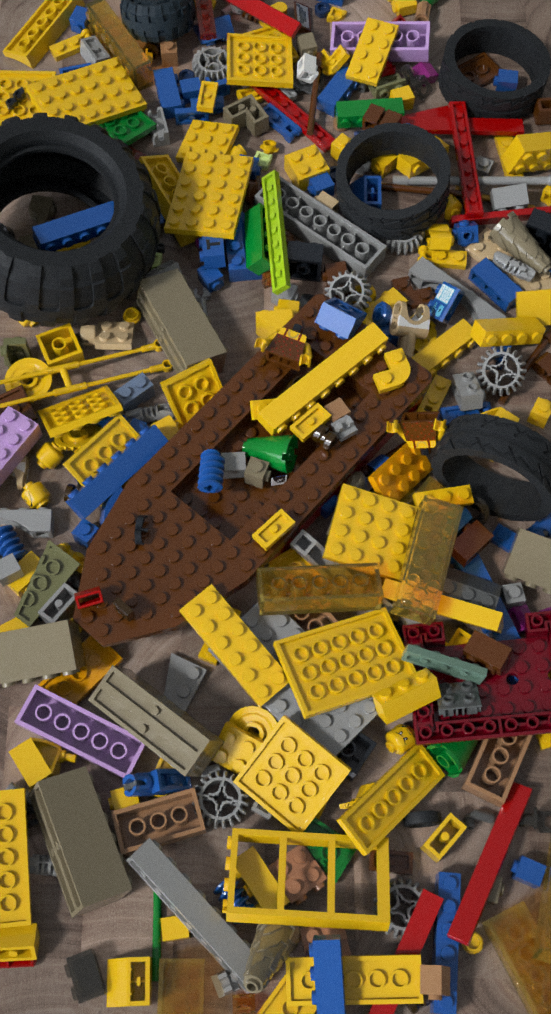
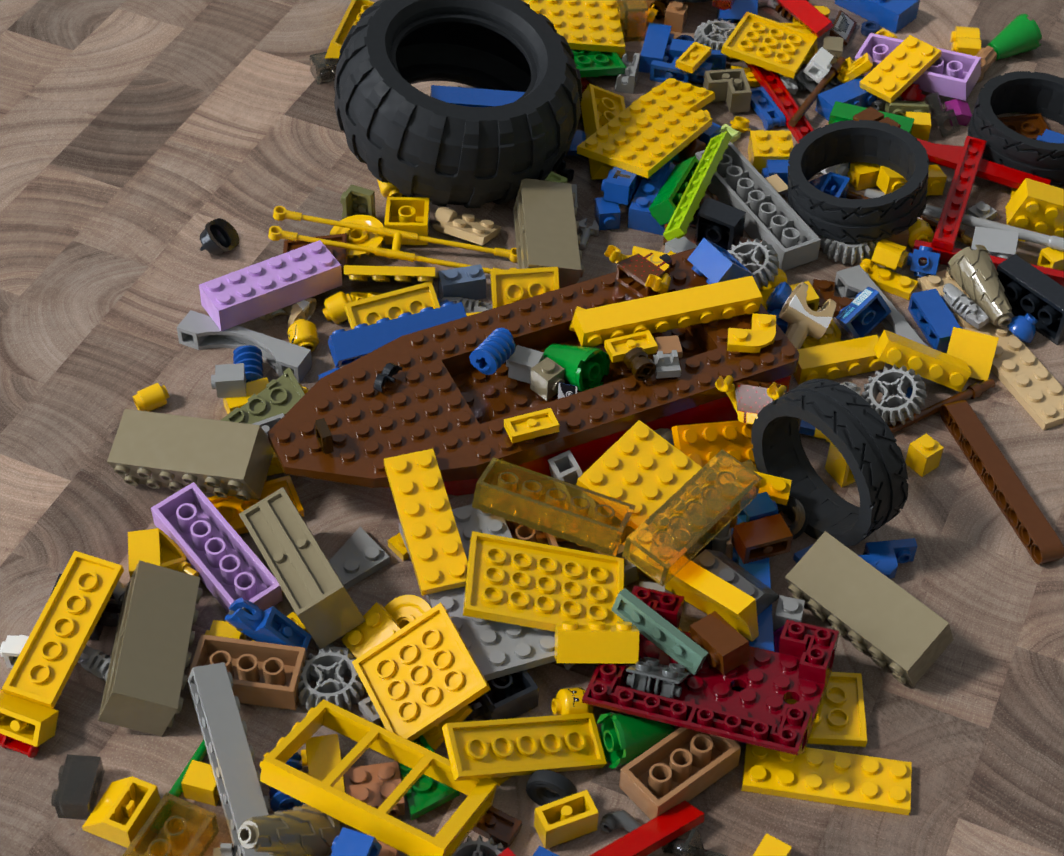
camera: 25 degrees right, 20 degrees down
red piece [74,586,104,609] -> none
yellow plate [123,307,141,324] -> none

